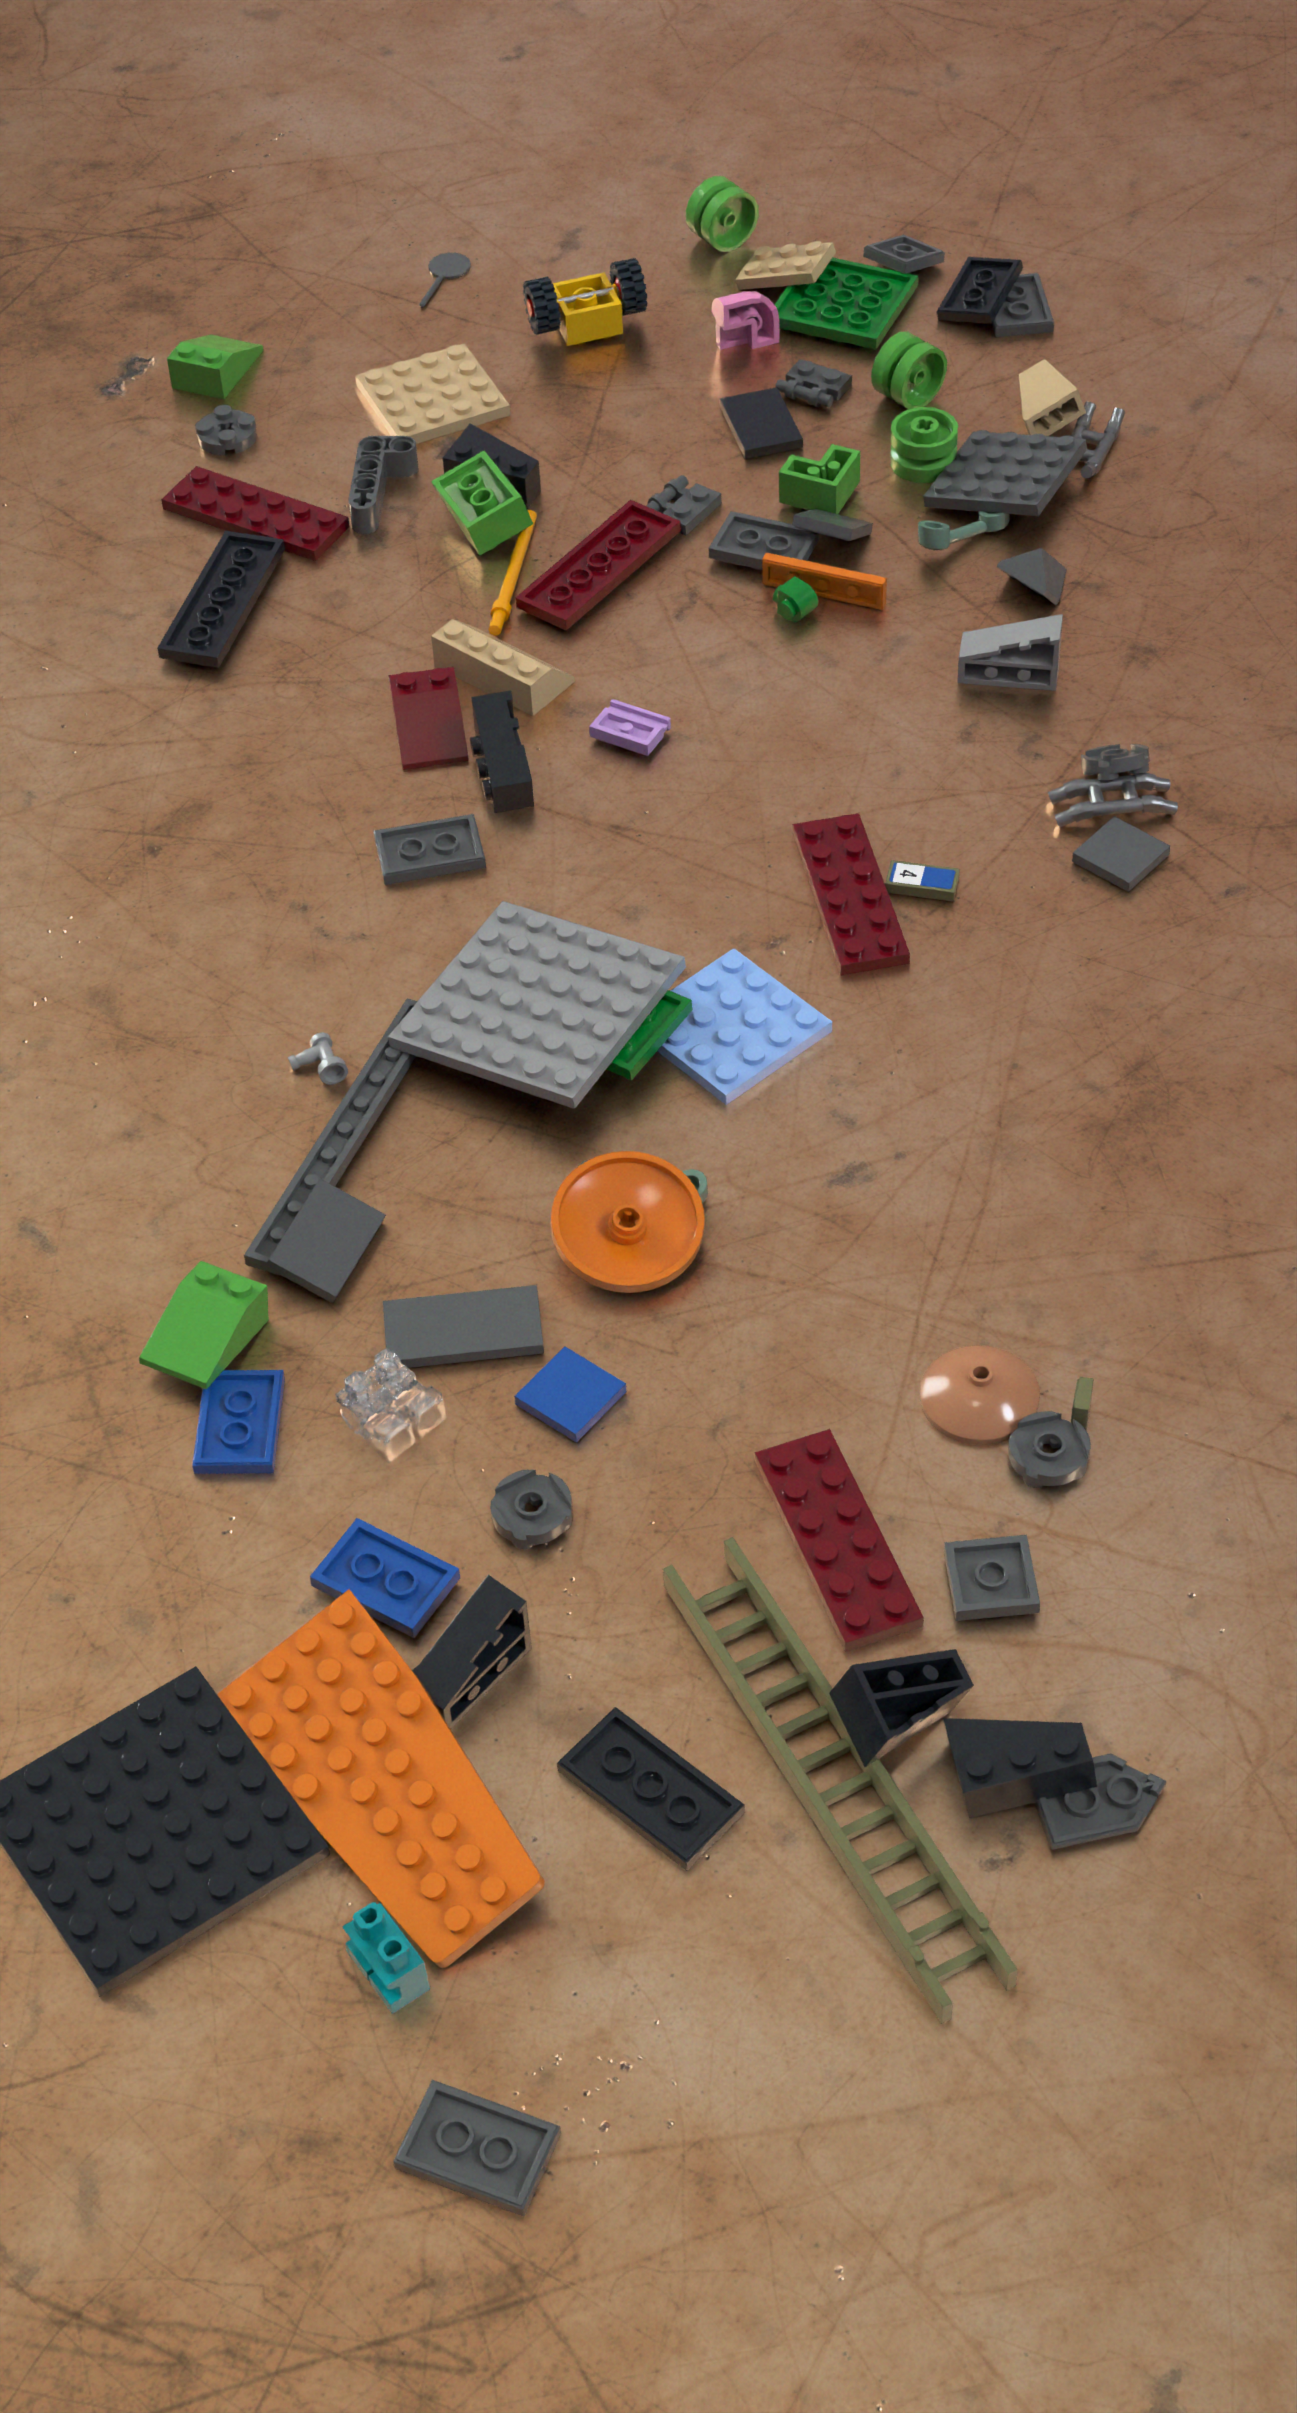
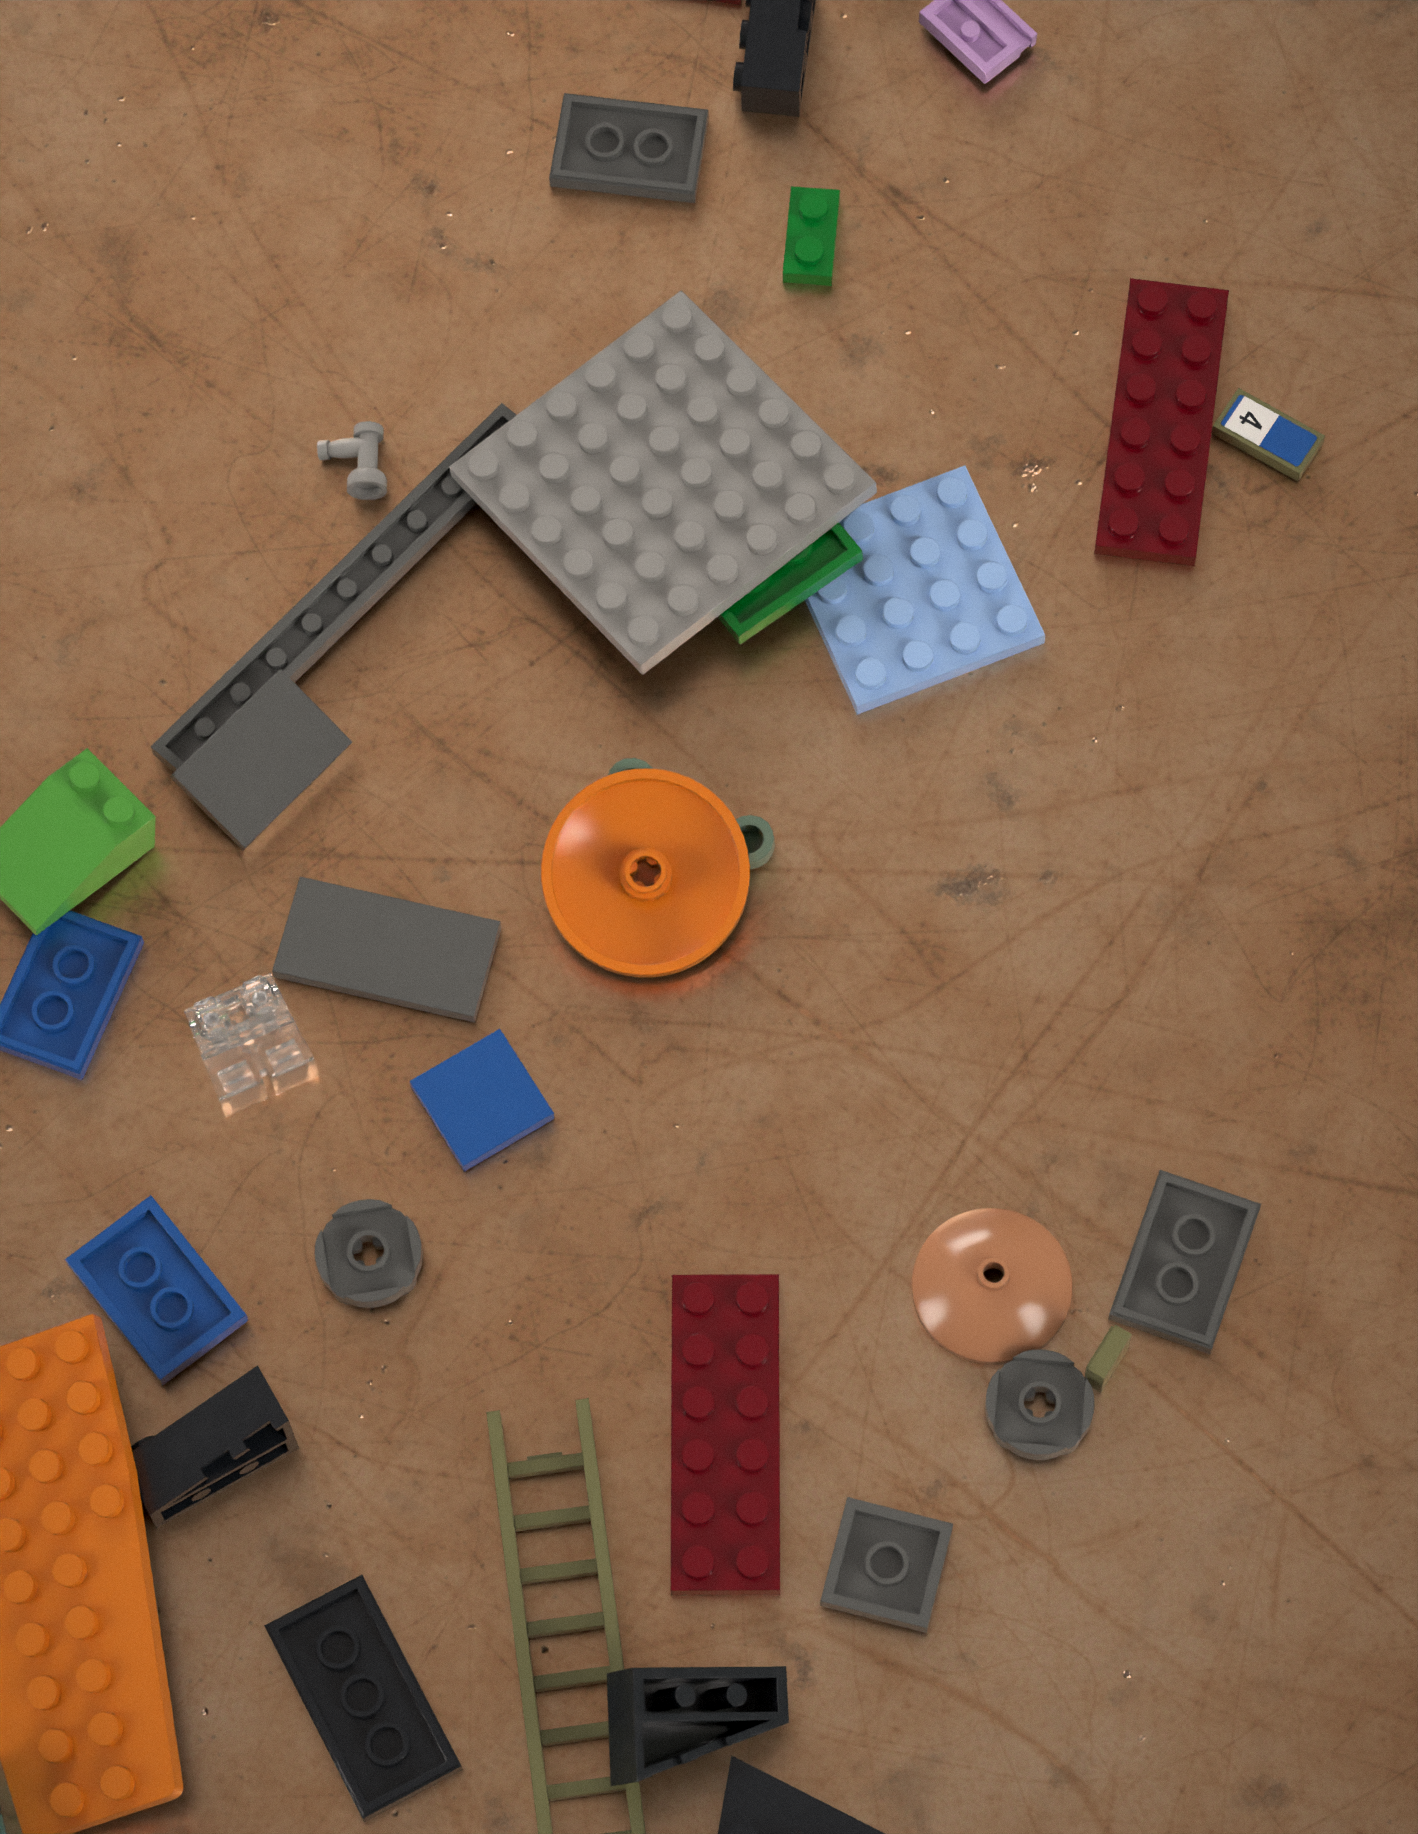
camera: 20 degrees right, 20 degrees up
none -> green plate [783,186,840,286]
none -> dark grey tile [1108,1170,1261,1354]

